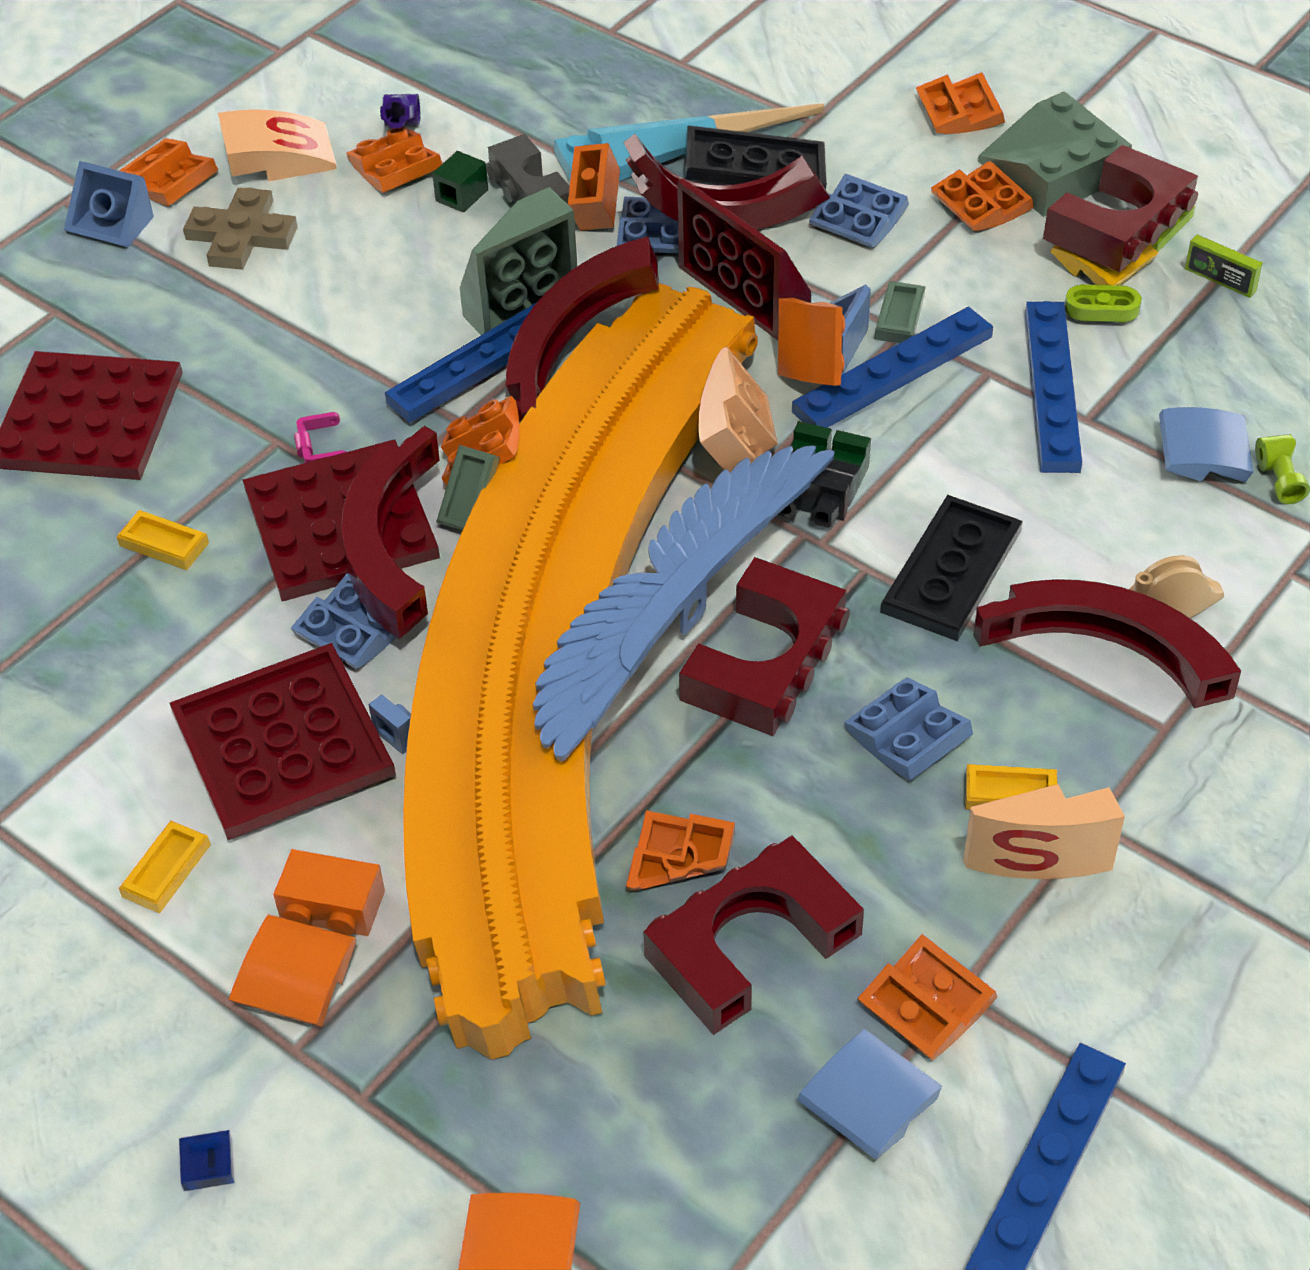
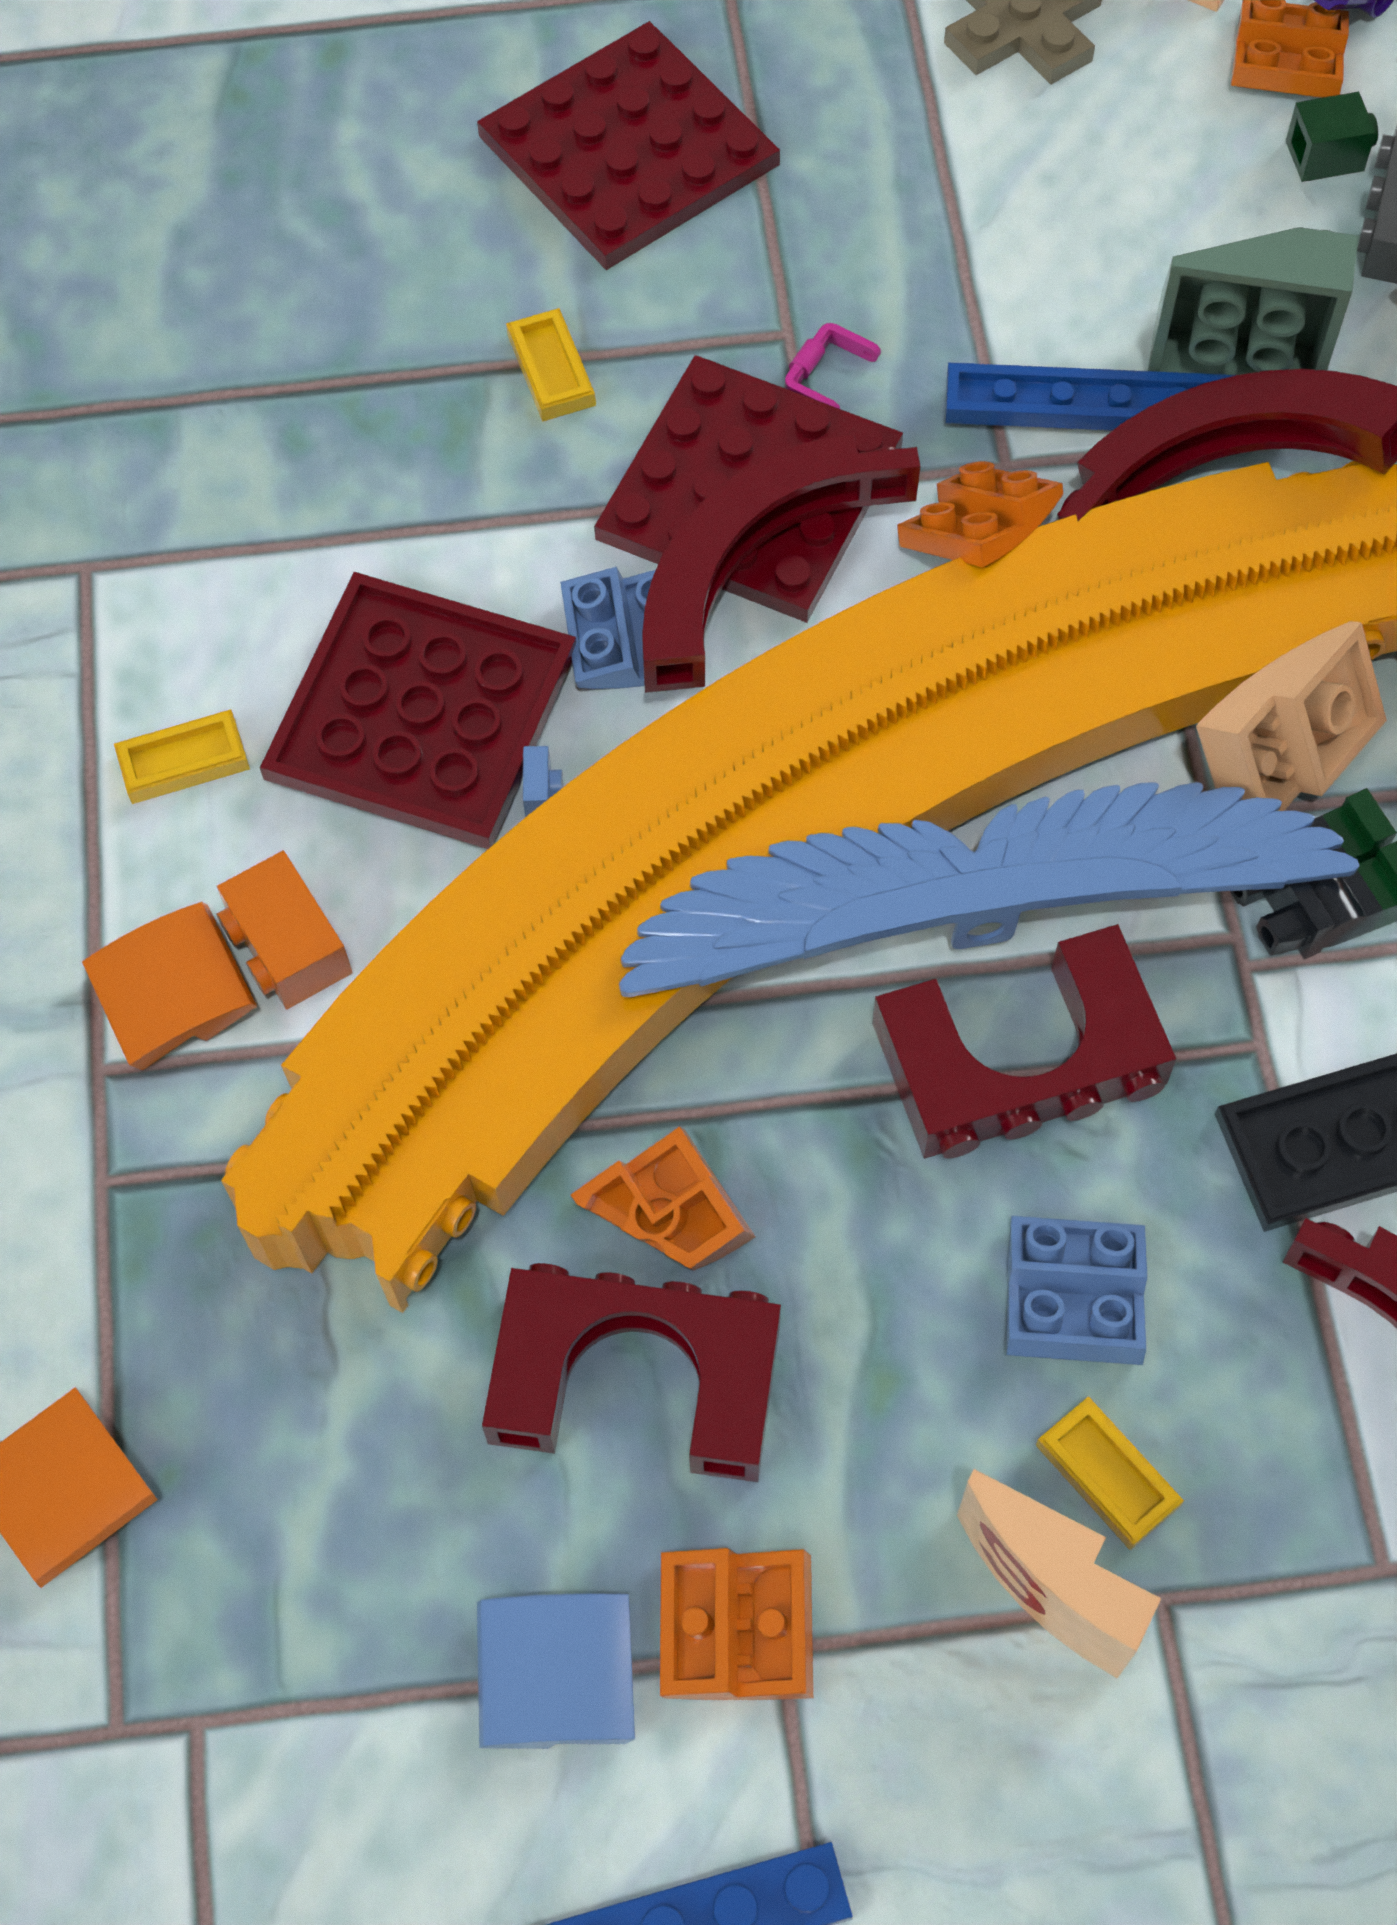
camera: 45 degrees right, 15 degrees up
sand green tile [436,445,500,530] -> none

